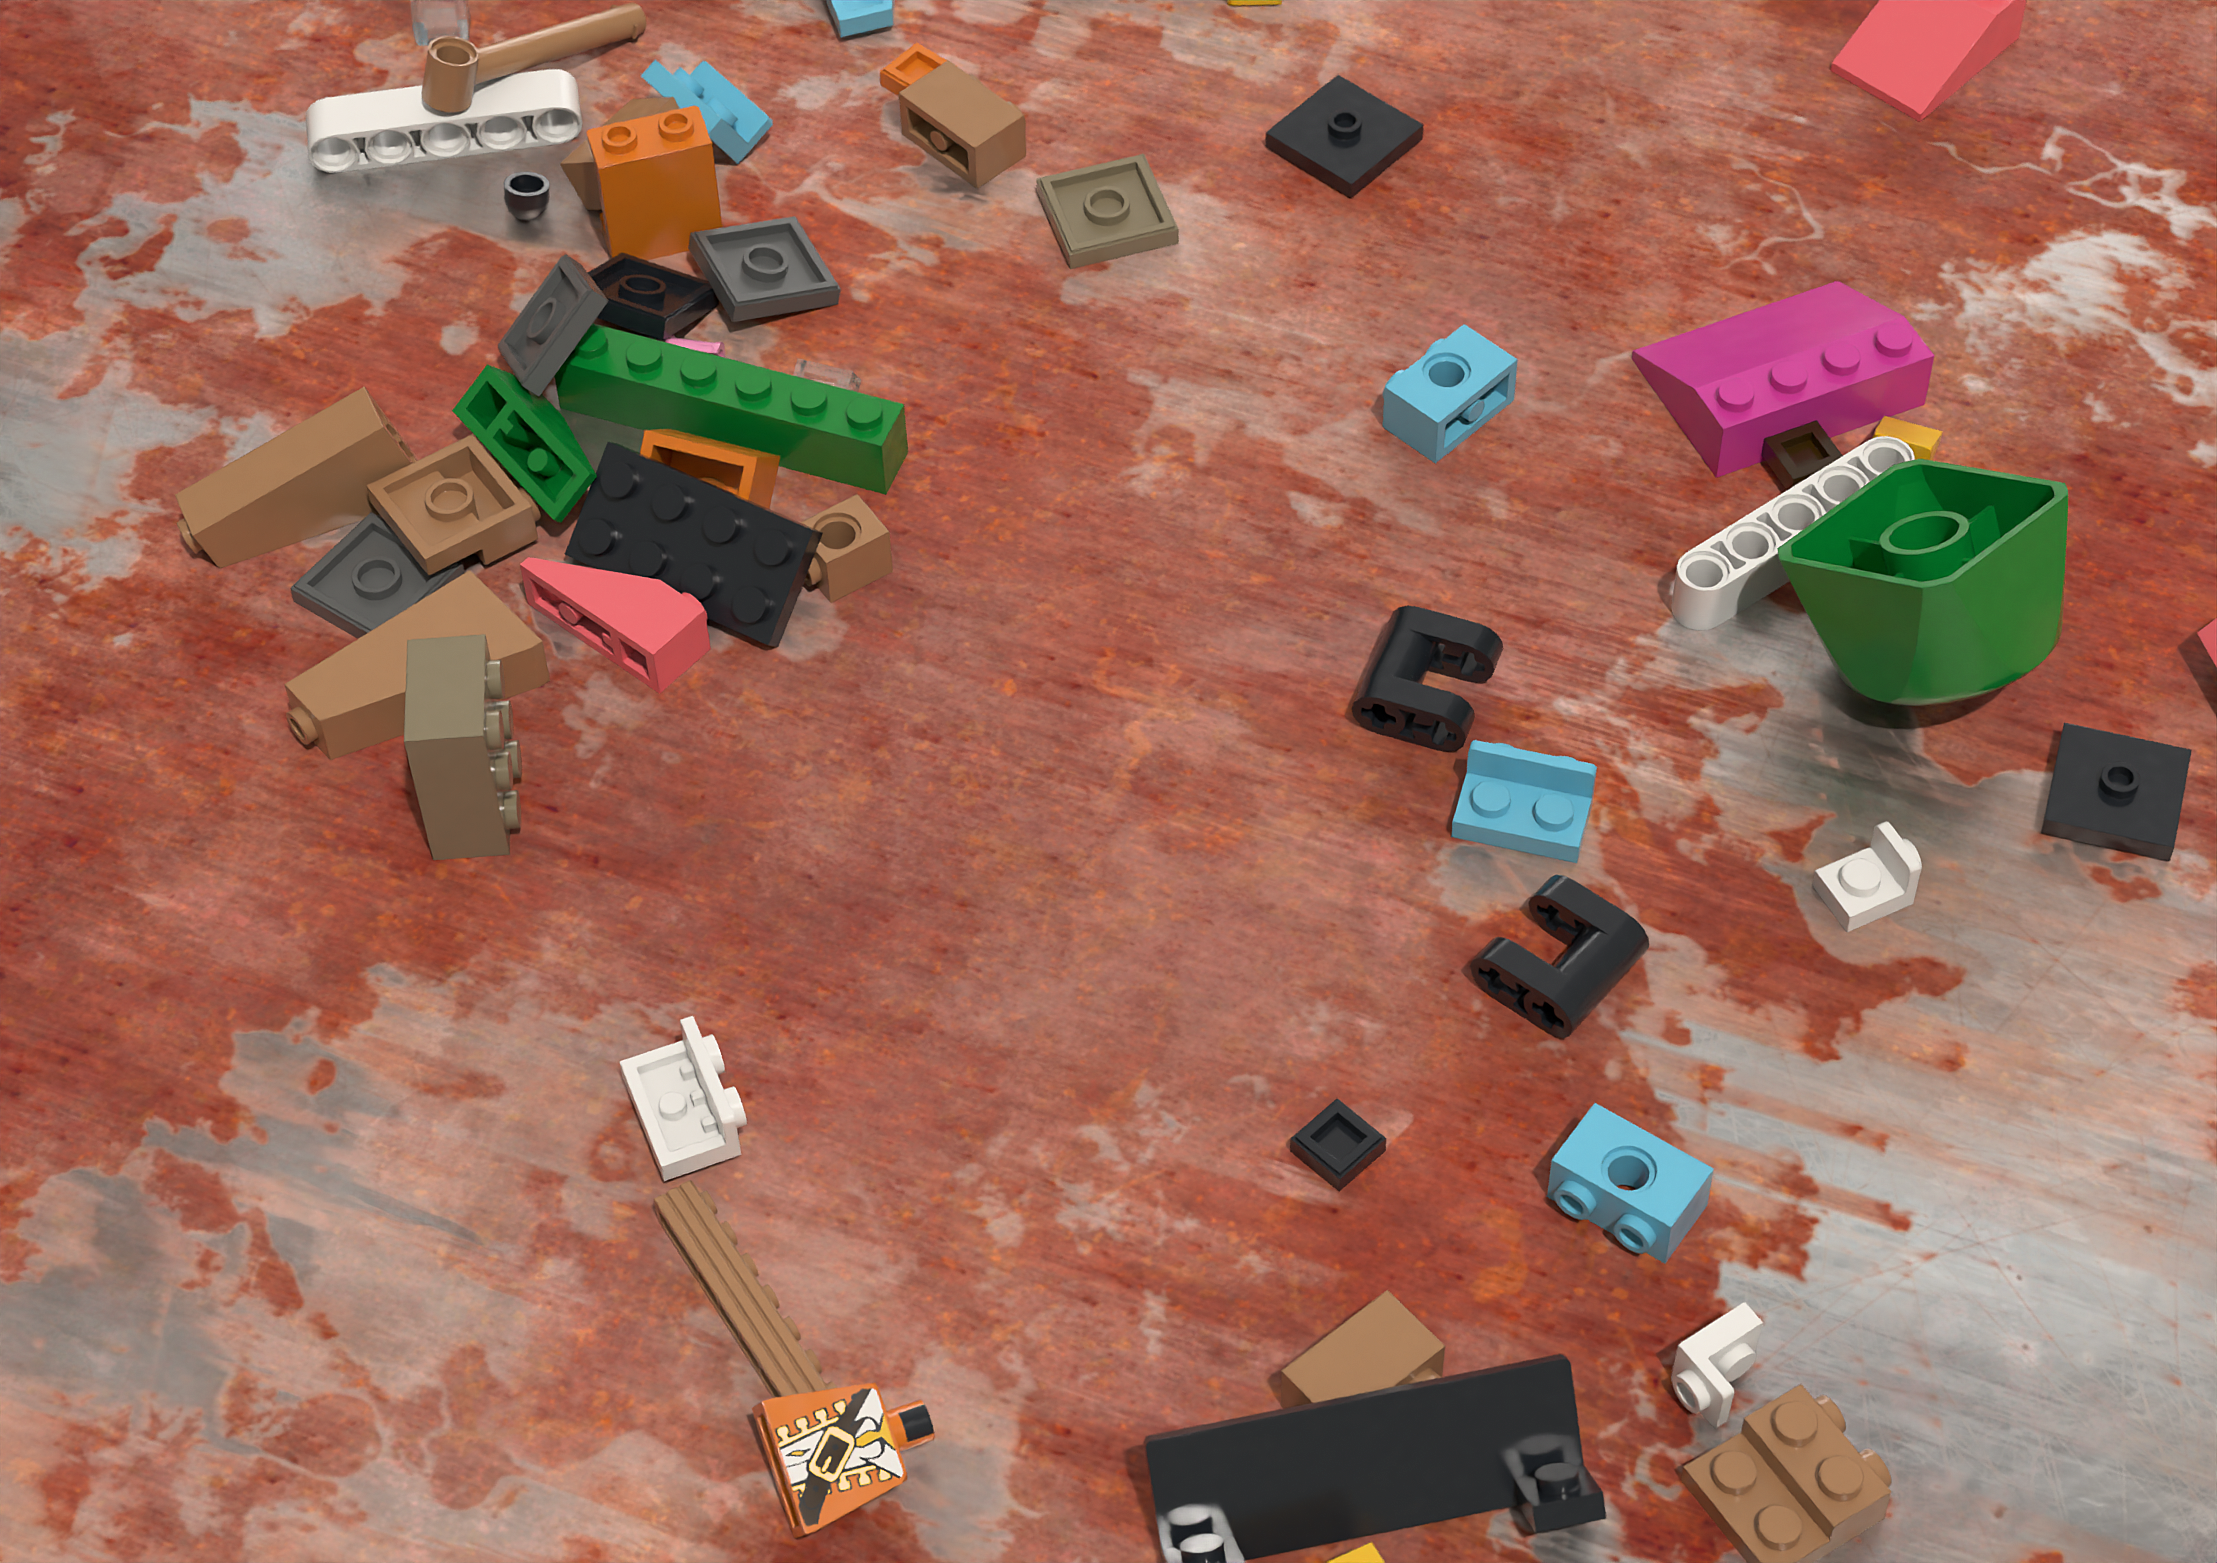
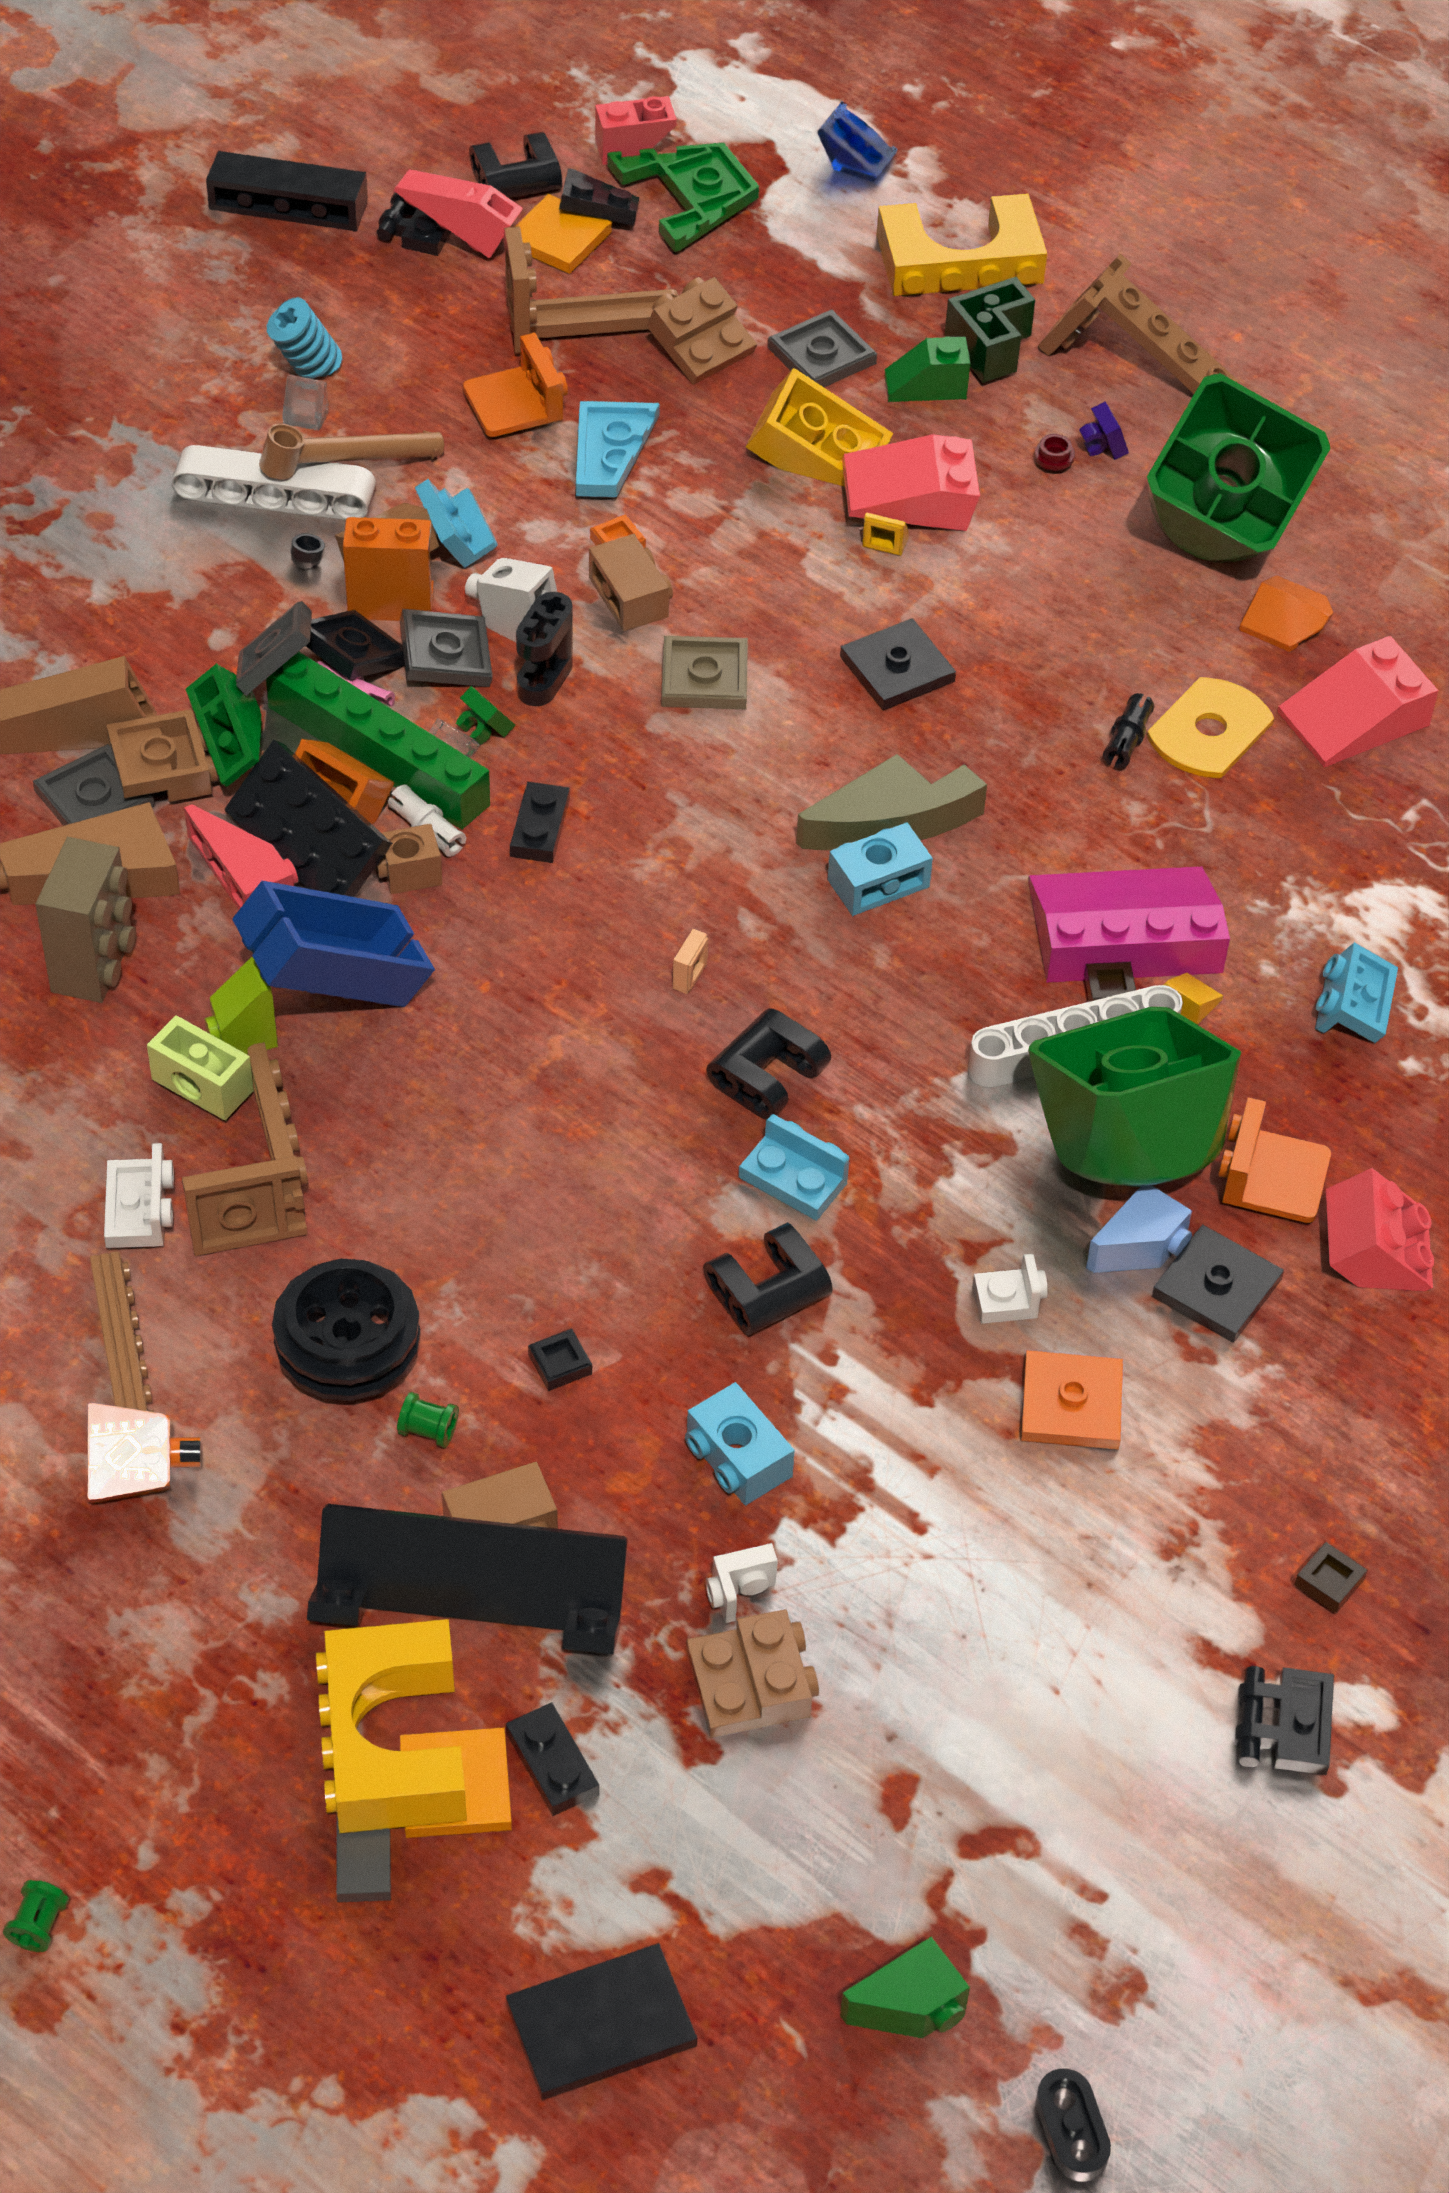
camera: 15 degrees right, 0 degrees up
none -> yellowish green brick [147,1015,254,1121]
none -> medium nougat bracket [182,1042,308,1256]
none -> lime slope [204,957,278,1055]
none -> blue piece [232,880,435,1007]
none -> black wheel [272,1258,421,1401]
none -> white pin [388,785,466,857]
none -> green bush [397,1392,459,1448]
none -> green tile [456,686,515,745]
none -> white torso [465,558,557,642]
none -> black plate [510,781,570,863]
none -> black connector [516,591,573,707]
none -> light nougat tile [673,929,708,994]
none -> olive slope [796,754,987,851]
none -> orange plate [1021,1350,1123,1450]
none -> light blue slope [1086,1185,1192,1273]
none -> black pin [1103,693,1155,768]
none -> yellow piece [1147,677,1274,778]
none -> orange bracket [1219,1097,1331,1223]
none -> medium azure bracket [1315,942,1398,1043]

